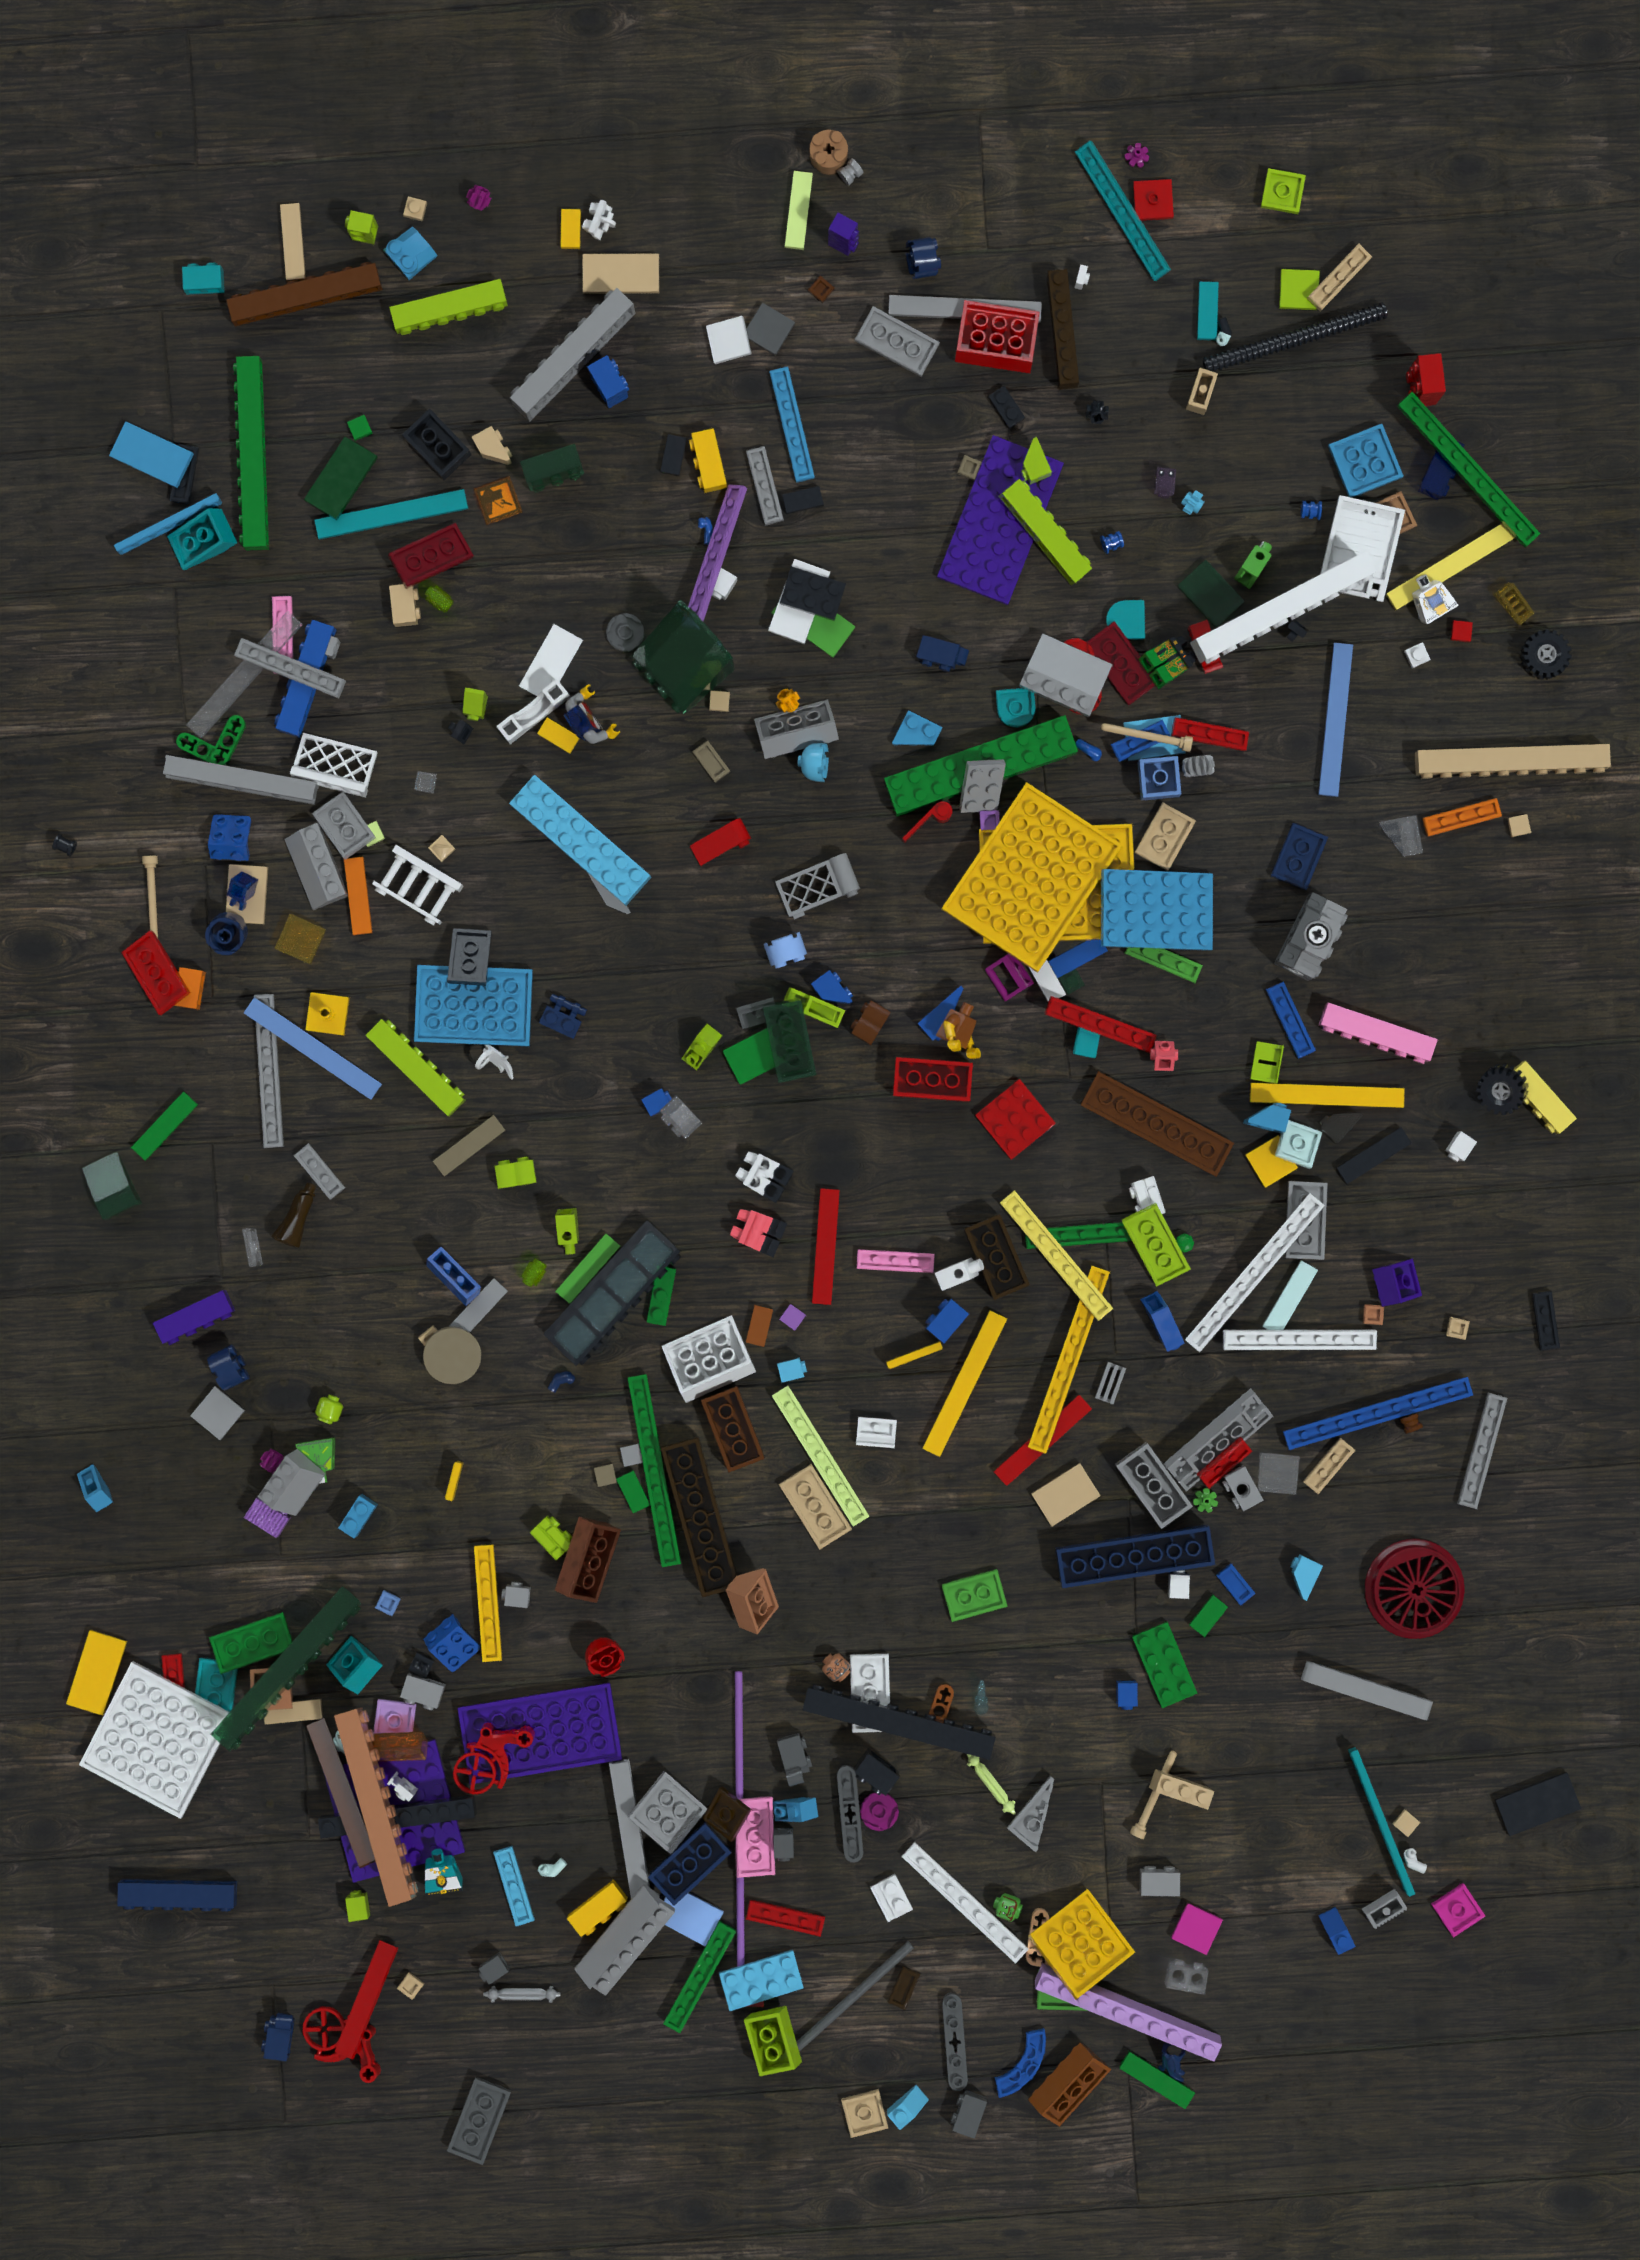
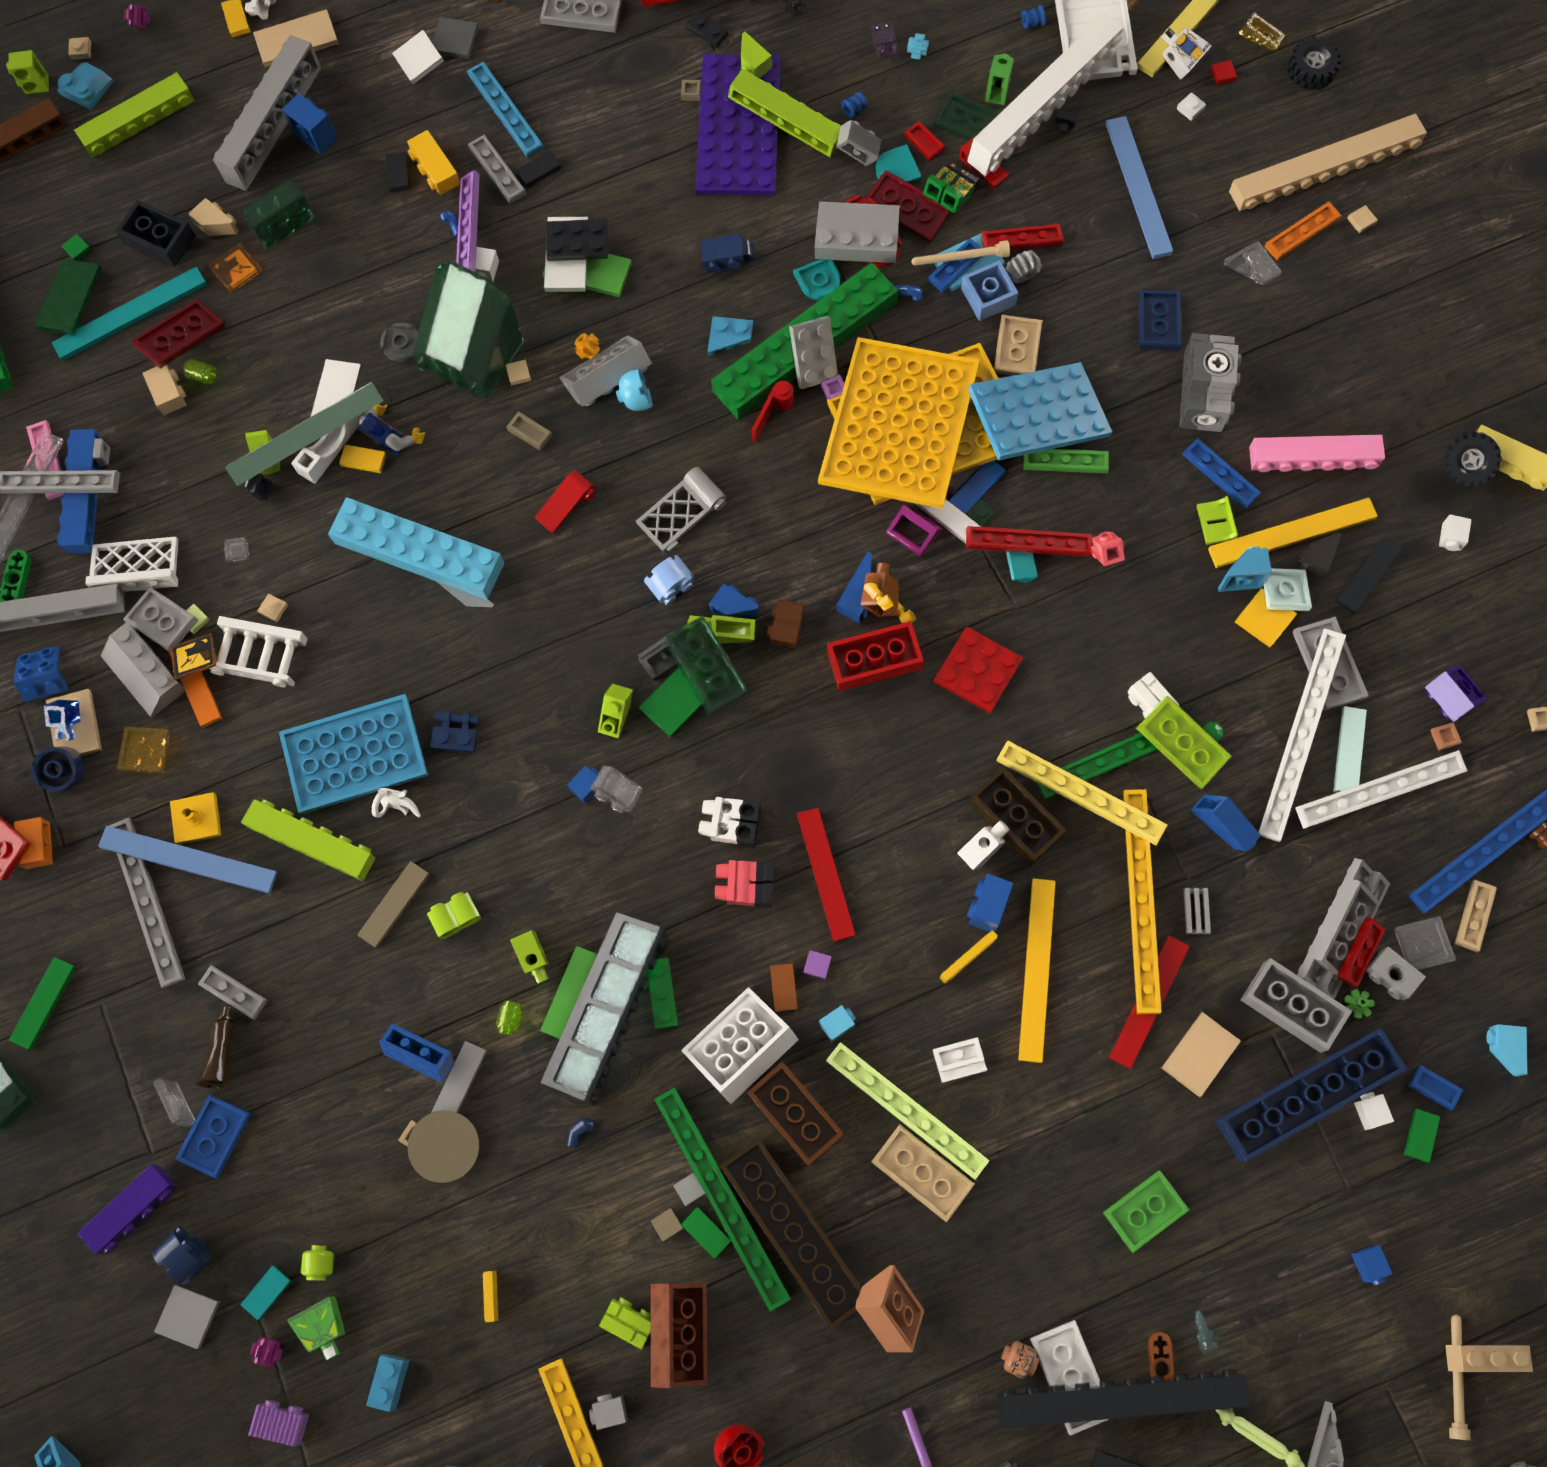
camera: 15 degrees left, 15 degrees down
light grey slope [258,1449,325,1516] -> none
black plate [447,928,492,986] -> none
bright pink tile [857,1249,934,1273] -> none
reddish brown plate [1080,1071,1234,1177] -> none
green plate [1132,1621,1198,1708] -> none
none -> piece [171,633,218,680]
none -> blue tile [175,1094,251,1179]
none -> sand green tile [225,382,384,486]
none -> teal tile [240,1266,292,1320]
none -> light grey brick [837,120,882,166]
none -> red tile [904,121,946,162]

